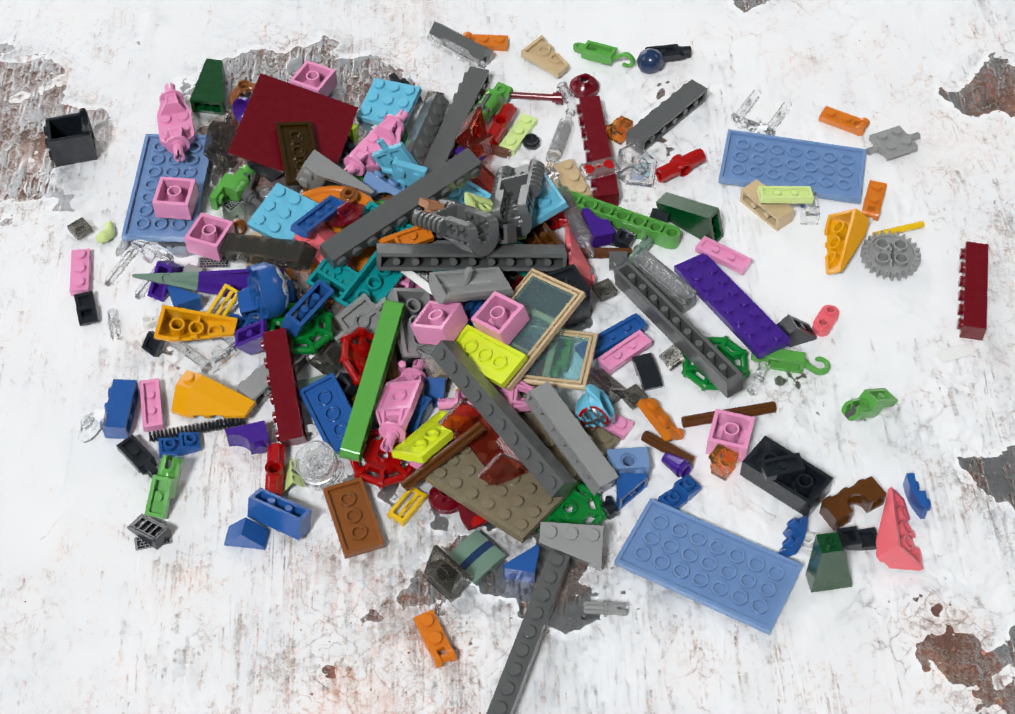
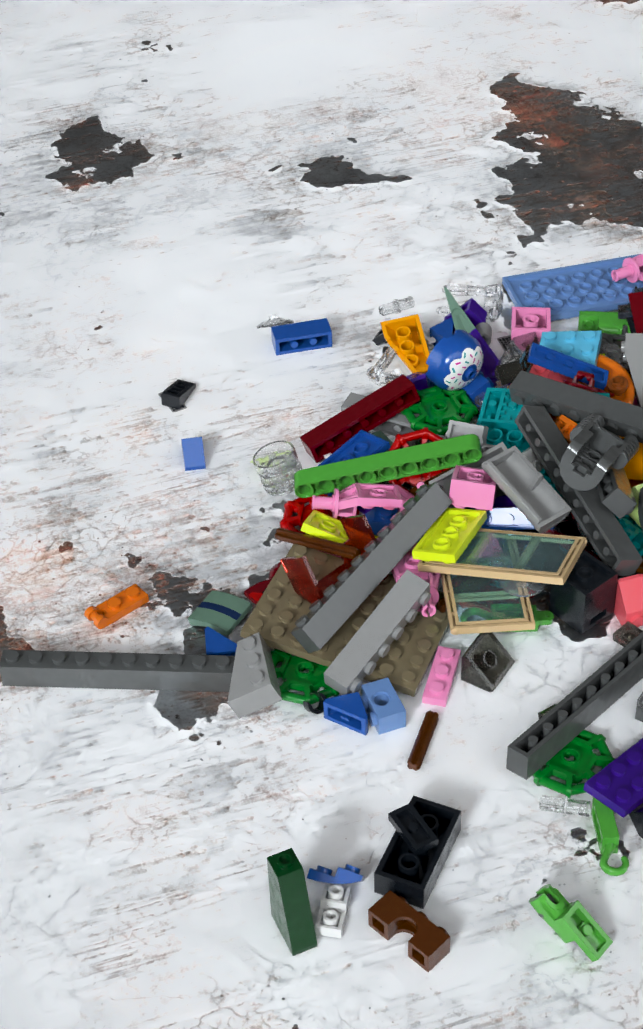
camera: 75 degrees right, 10 degrees down
black container [43,108,98,167] -> none
clear smoke plate [67,217,93,240] -> none
bright pink plate [69,248,91,296] -> none
black slope [74,291,99,326] -> none
yellowish green arm [96,221,115,244] -> none
black hinge [116,434,158,479] -> none
bright pink plate [139,378,164,432] -> none
bright green plate [144,454,184,519] -> none
black piece [149,418,246,442] -> none
bright pink brick [152,177,199,220] -> none
blue slope [158,432,201,459] -> none
light orange wedge [171,370,256,418] -> none
dark purple arch [225,420,270,455] -> none
blue brick [247,487,312,540] -> none
red piece [265,443,286,497] -> none
blue brick [281,279,334,338] -> none
dark orange plate [322,477,385,559] -> none
yellow tile [387,487,428,527] -> none
nougat plate [418,198,445,213] -> none
clear smoke slope [423,544,474,602] -> none
bright pink brick [471,291,530,345] -> none
blue plate [575,313,648,361] -> none
medium azure piece [575,384,615,428] -> none
light grey axle [583,600,626,617] -> none
bright pink plate [597,329,652,375] -> none
medium blue plate [614,498,803,635] -> none
clear smoke plate [620,384,648,410] -> none
black slope [632,353,663,392] -> none
orange plate [636,398,684,441] -> none
blue slope [657,474,702,510] -> none
dark purple cone [661,452,692,478] -> none
reddish brown axle [681,401,777,428] -> none
bright pink brick [705,409,755,462] -> none
clear orange window [708,443,738,481] -> none
black slope [836,526,878,551] -> none
coral wedge [876,487,924,571] -> none
blue slope [903,473,931,519] -> none

